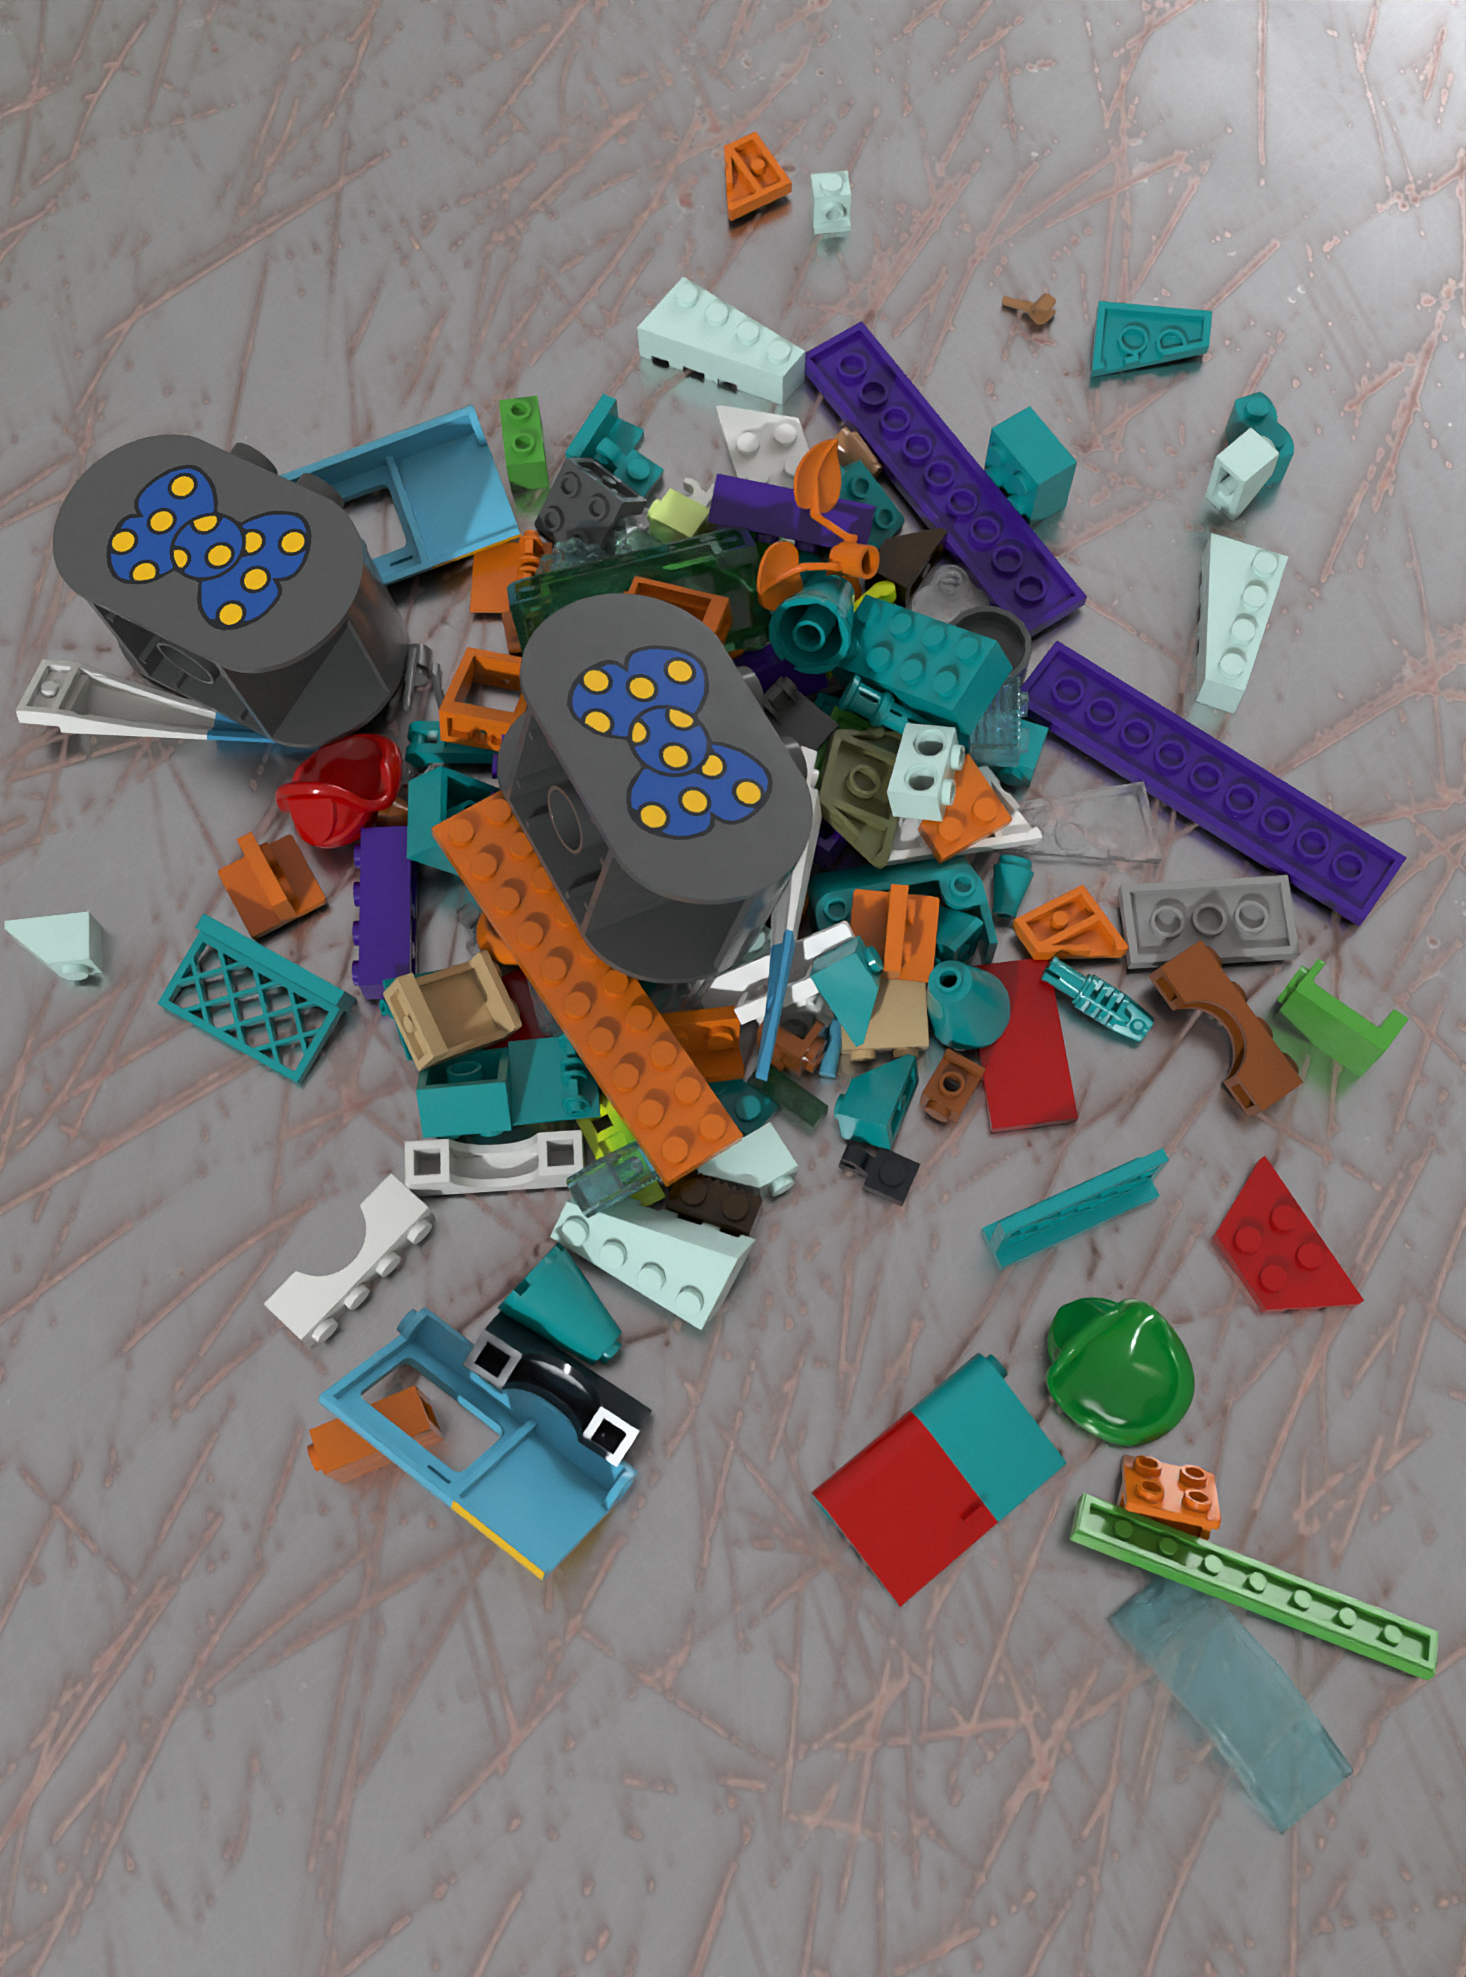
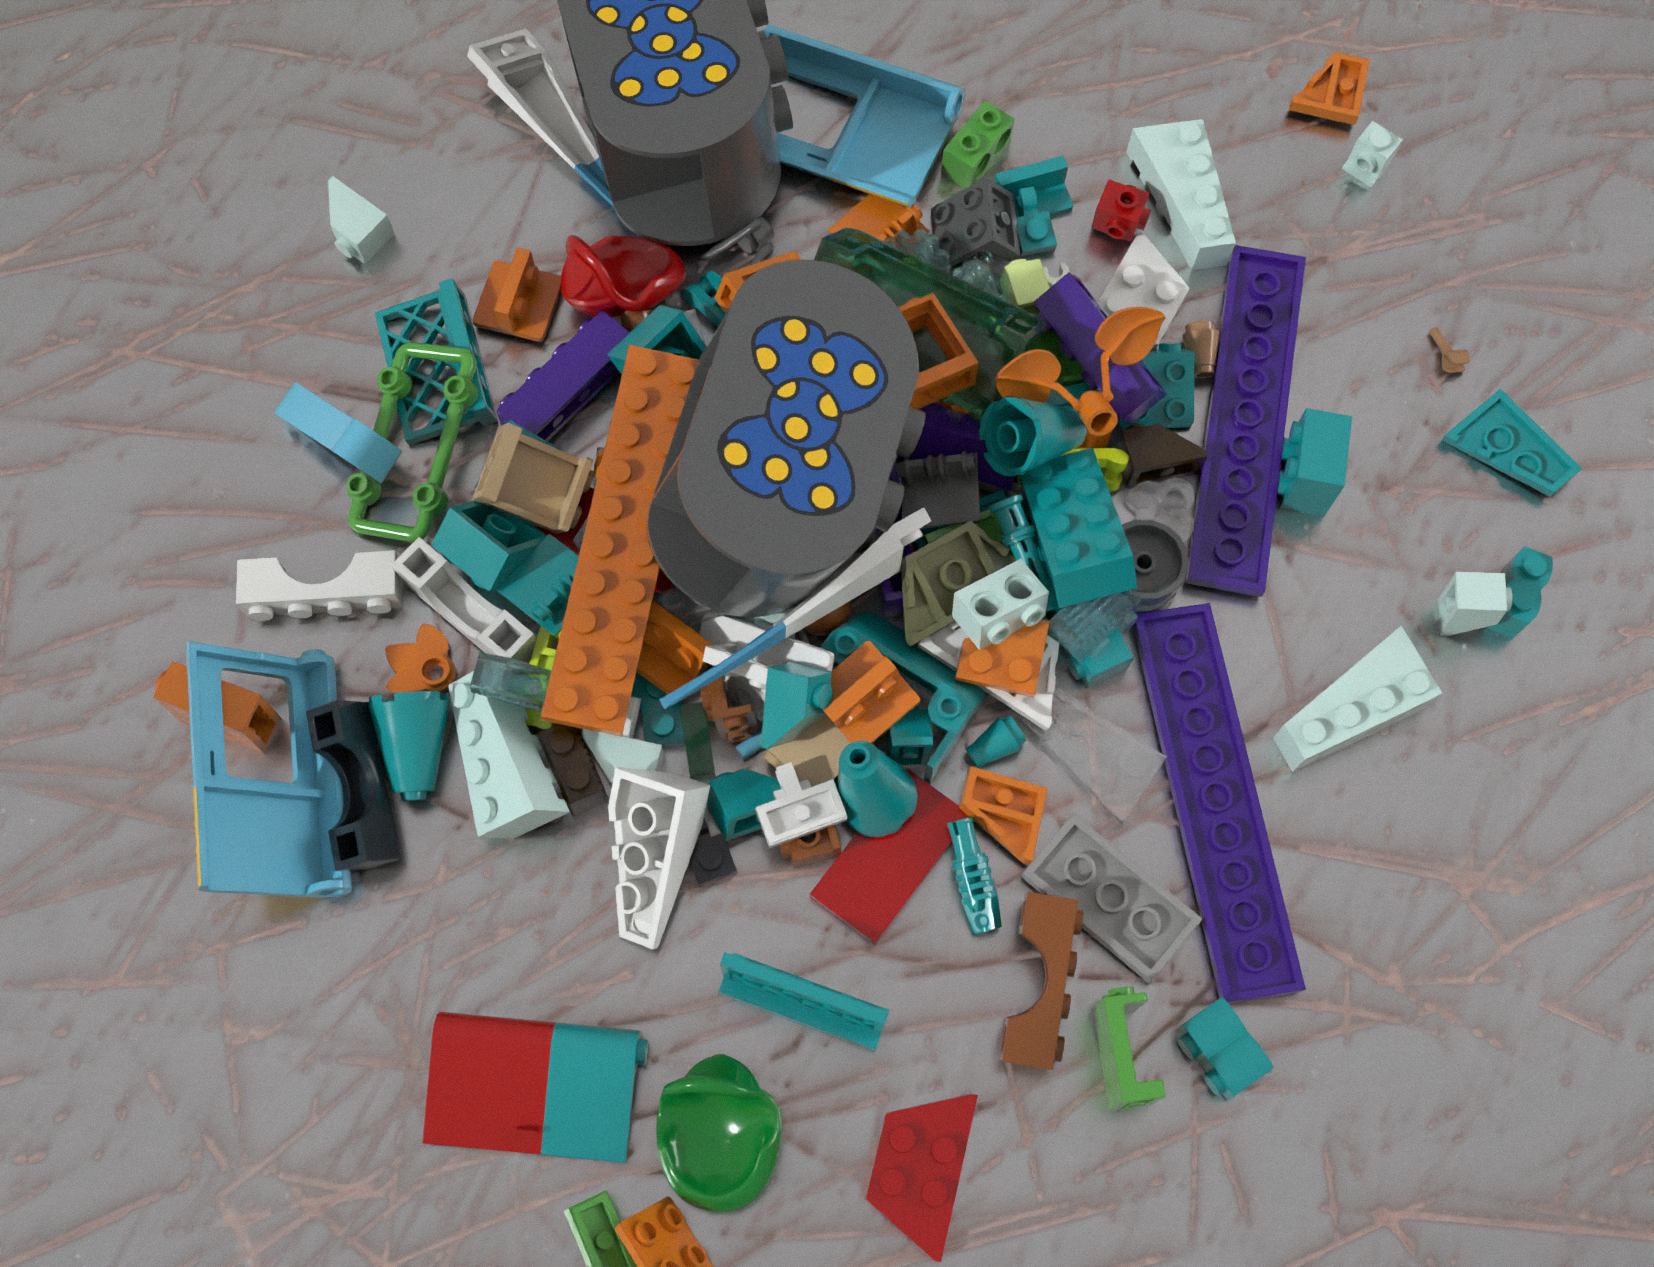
camera: 40 degrees right, 0 degrees up
none -> medium azure beam [273,382,403,483]
none -> bright green bar [346,342,478,542]
none -> orange plate [385,623,457,694]
none -> white wedge [608,767,710,950]
none -> white hinge [755,762,848,848]
none -> red brick [1091,179,1151,242]
none -> teal brick [1177,997,1274,1100]

